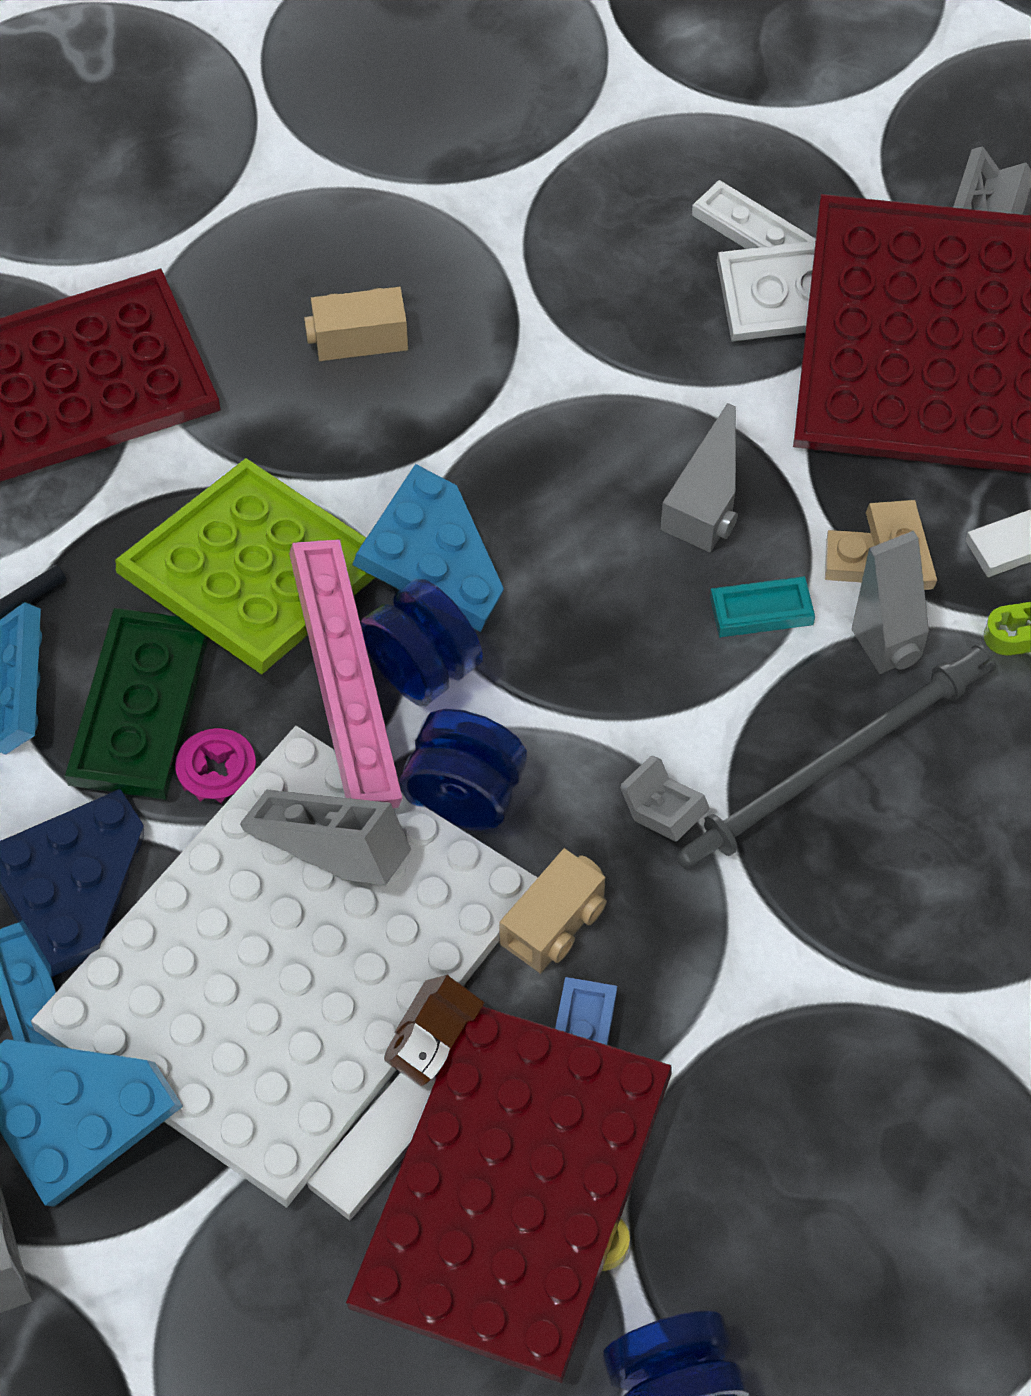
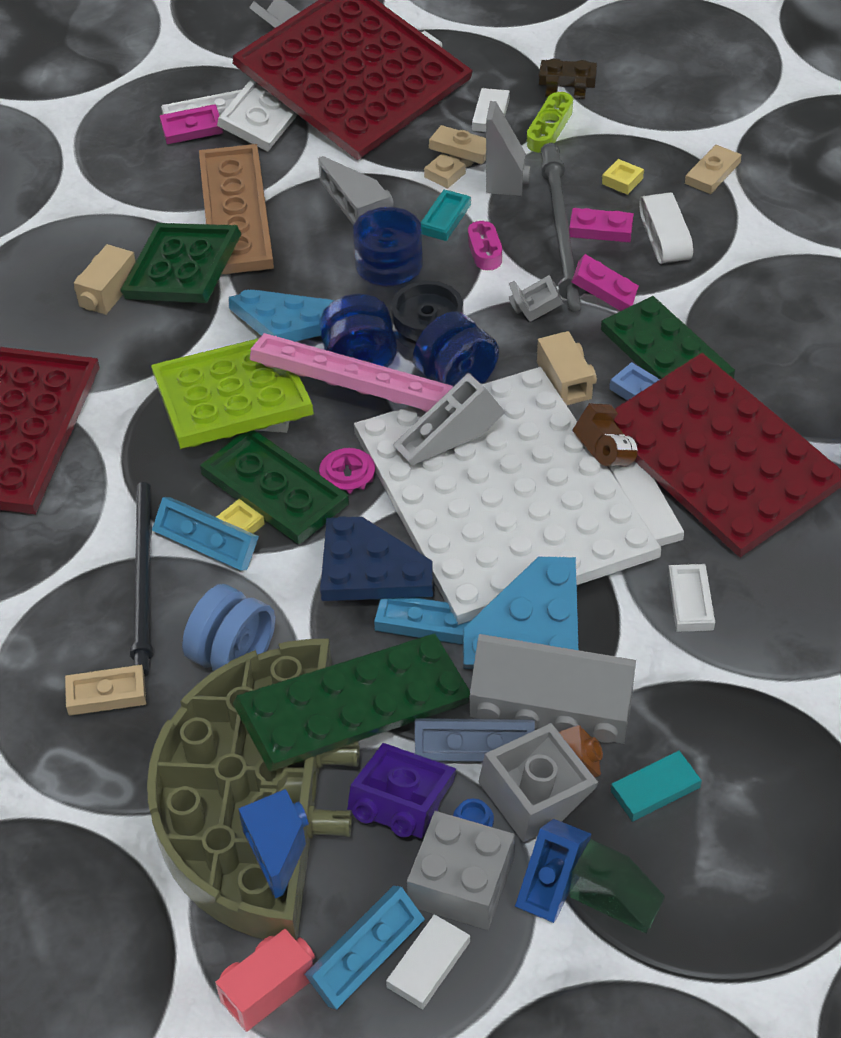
camera: 55 degrees left, 10 degrees down
none -> dark green plate [120,223,242,303]
none -> dark pink plate [159,104,223,144]
none -> medium nougat plate [199,144,274,275]
none -> light yellow tile [216,499,265,533]
none -> clear blue wheel [353,207,423,286]
none -> black wheel [391,280,464,363]
none -> dark pink beam [468,221,502,270]
none -> dark pink plate [569,208,634,242]
none -> dark pink plate [572,254,639,311]
none -> dark green plate [601,296,735,379]
none -> light yellow plate [602,159,644,195]
none -> white beam [639,192,693,264]
none -> white tile [668,564,715,632]

